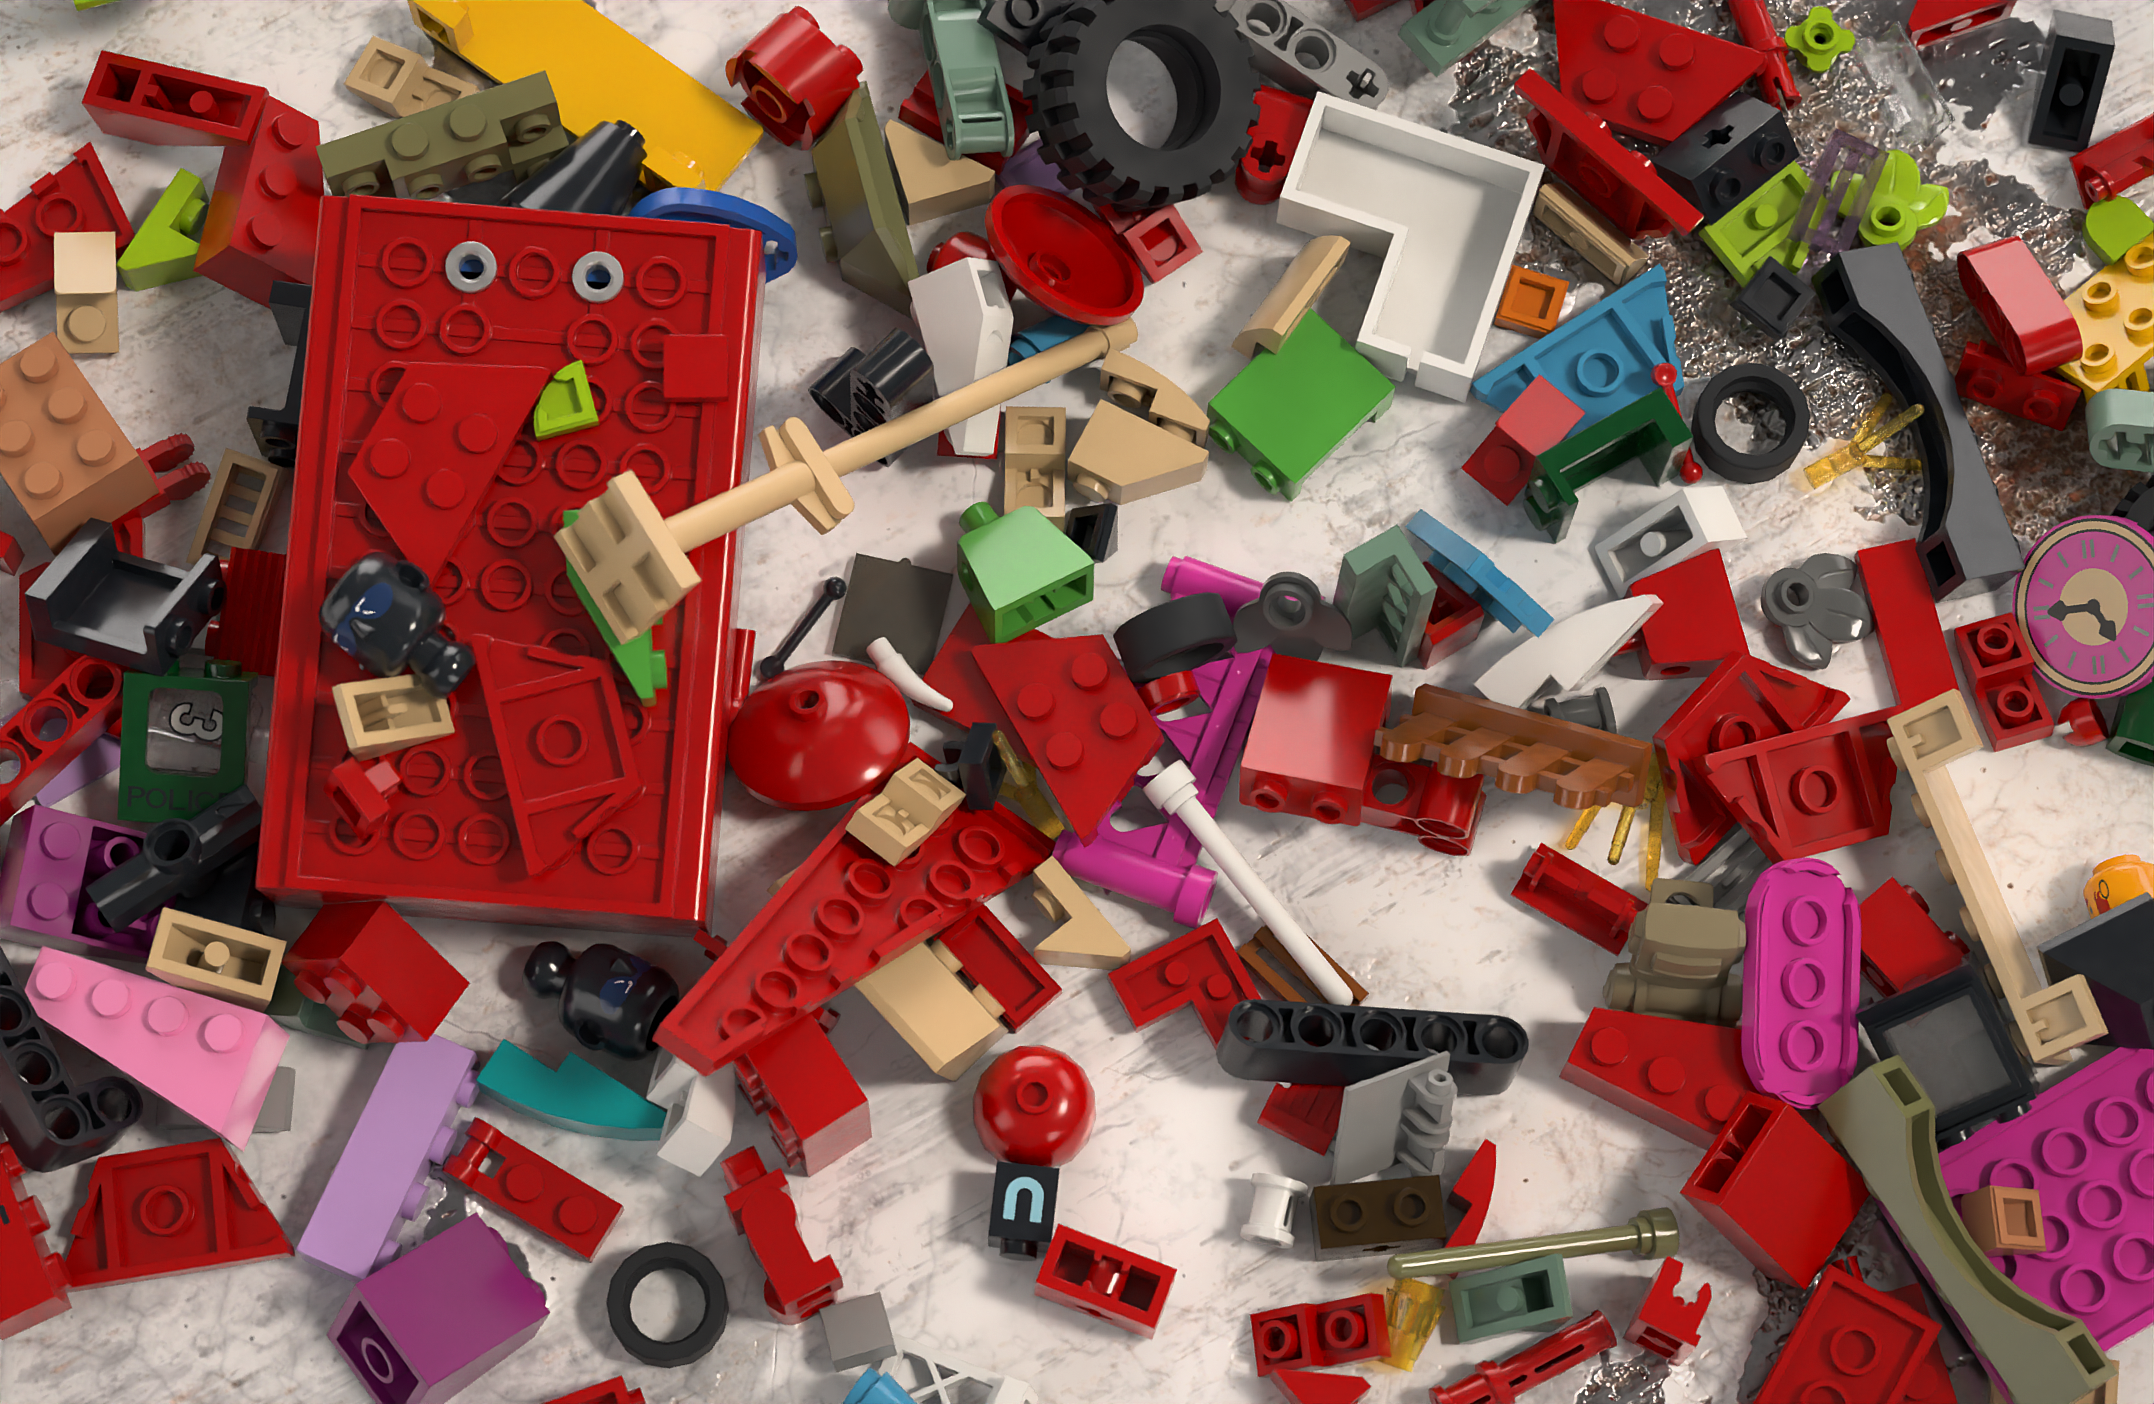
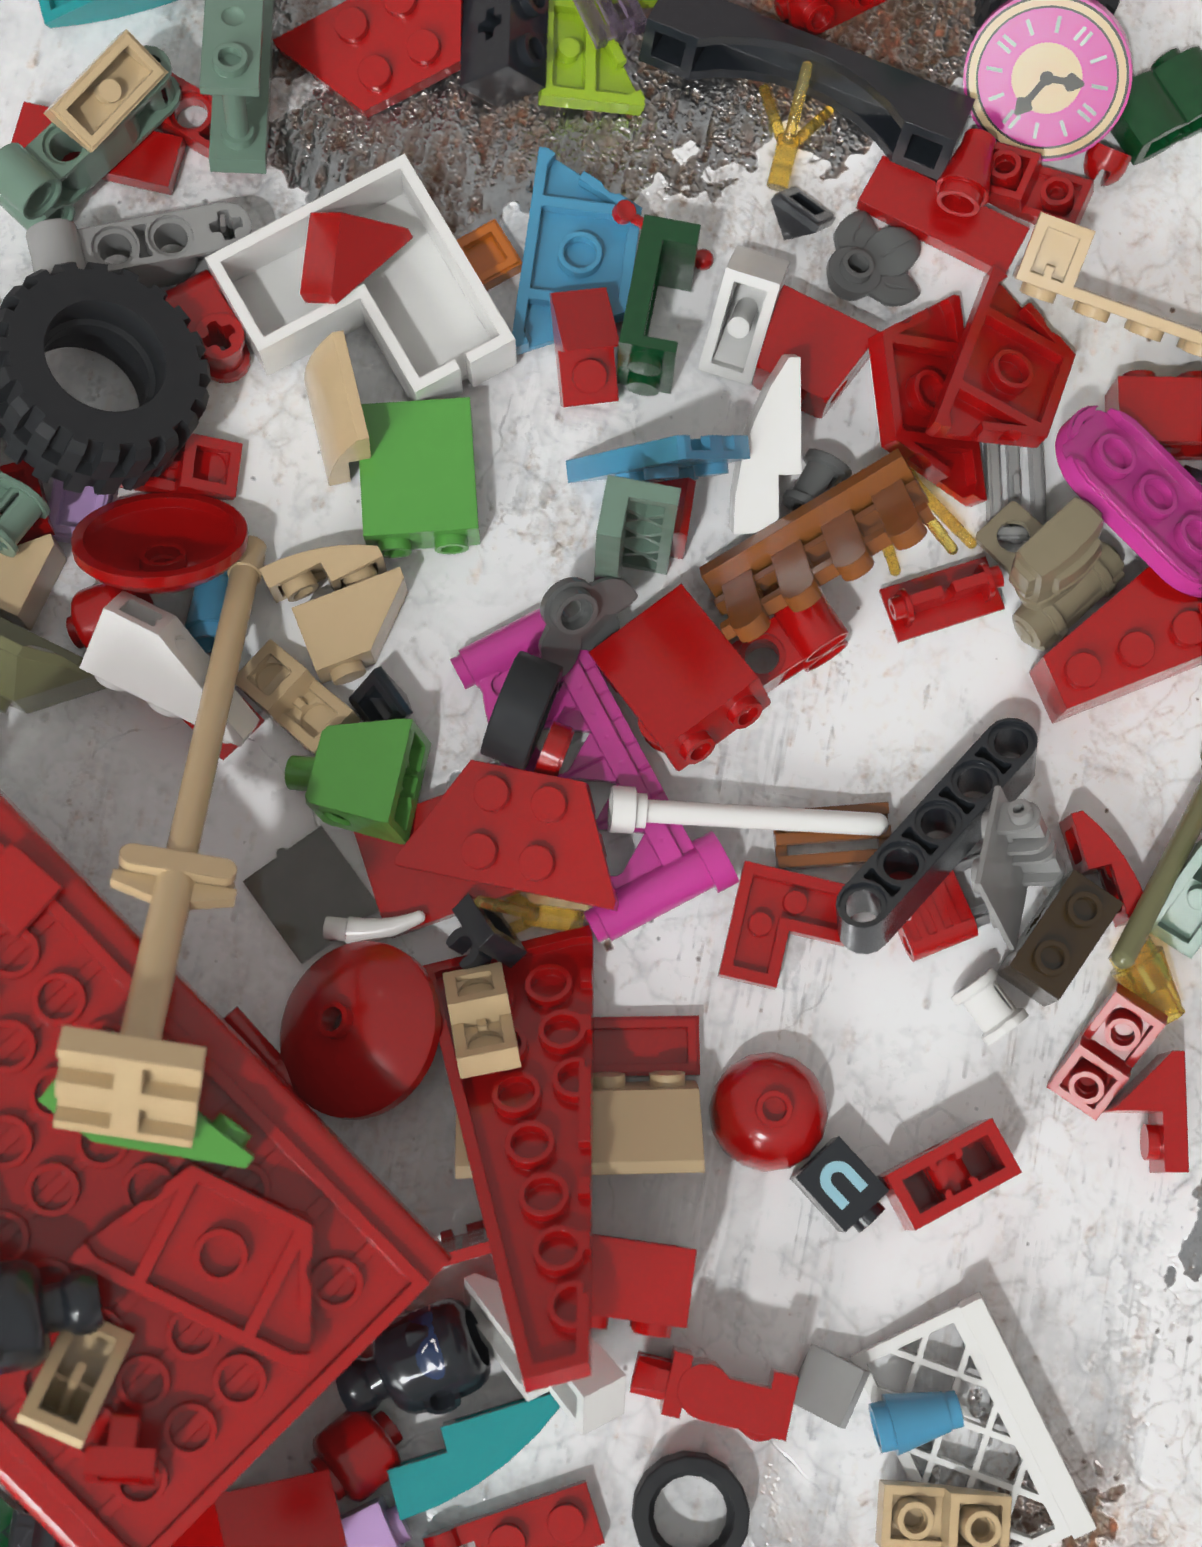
camera: 50 degrees left, 5 degrees up
black hinge [760,577,847,681] -> none
black beam [808,328,934,467] -> none
tan slope [1031,855,1131,971] -> none
red wing [1513,67,1704,240] -> none
tan slope [1533,182,1648,287] -> none
black tyre [1691,362,1810,484] -> none
black tile [1730,256,1817,342] -> none
none -> red slope [300,212,413,304]
none -> red head [309,1410,403,1502]
none -> black slope [771,187,836,240]
none -> red cone [935,129,996,217]

